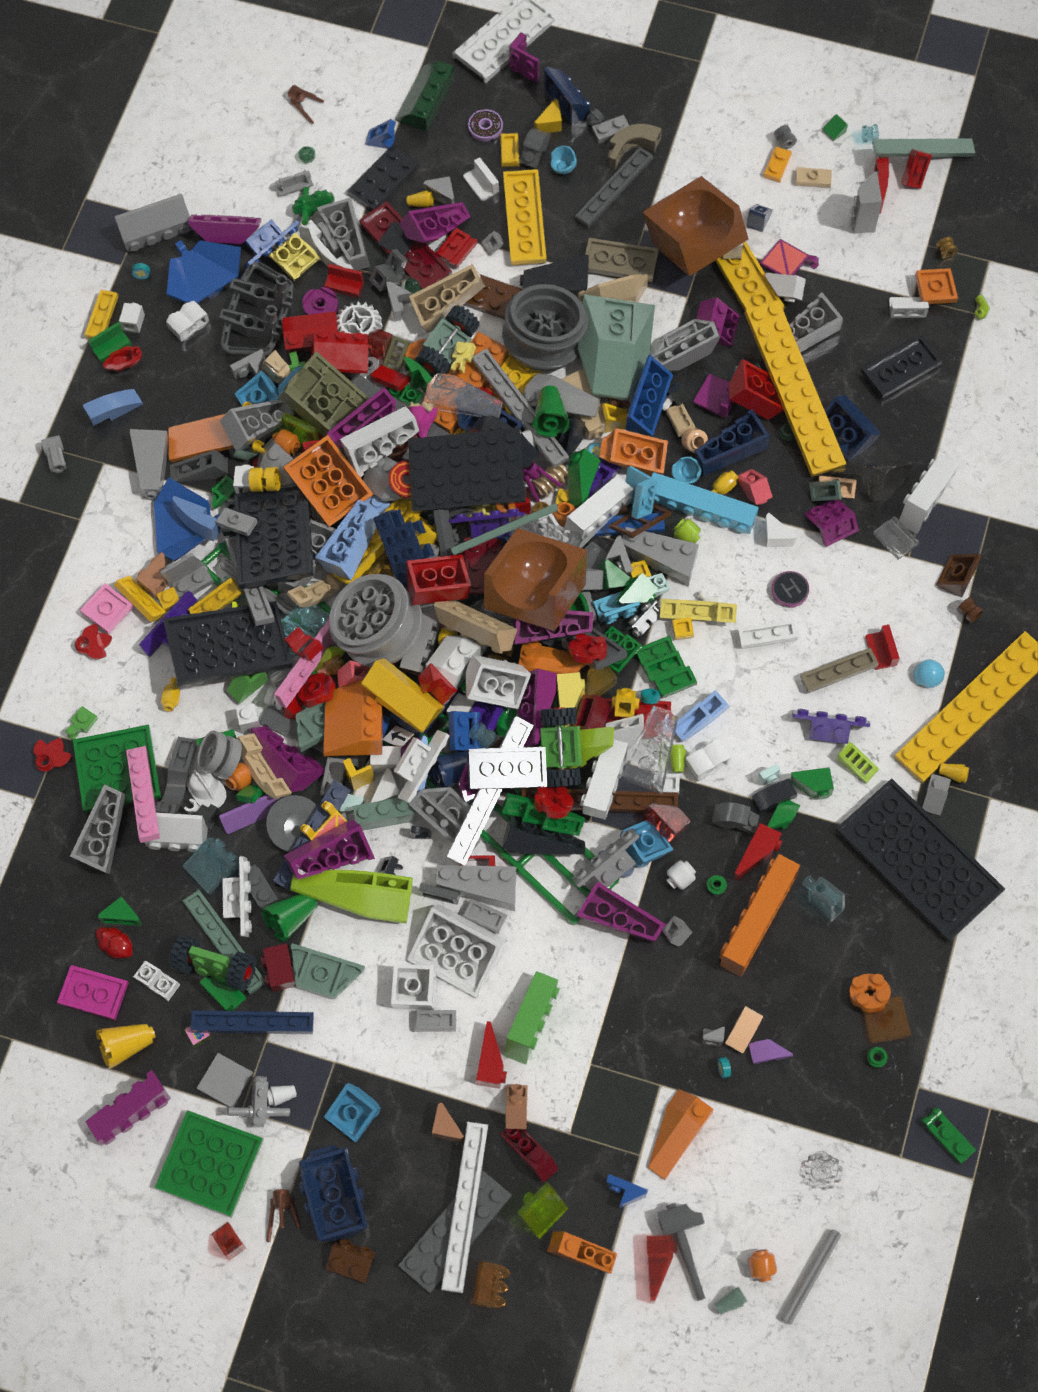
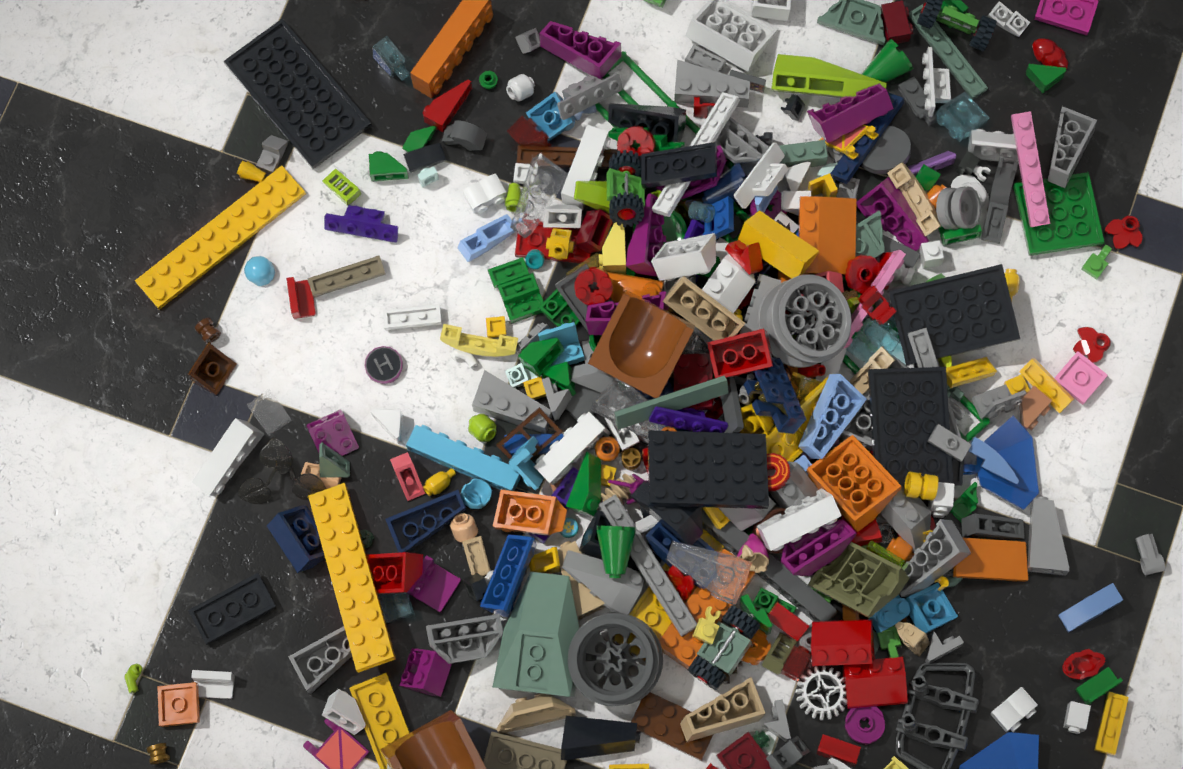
camera: 175 degrees left, 5 degrees up
dark purple bracket [139,591,198,657] -> none

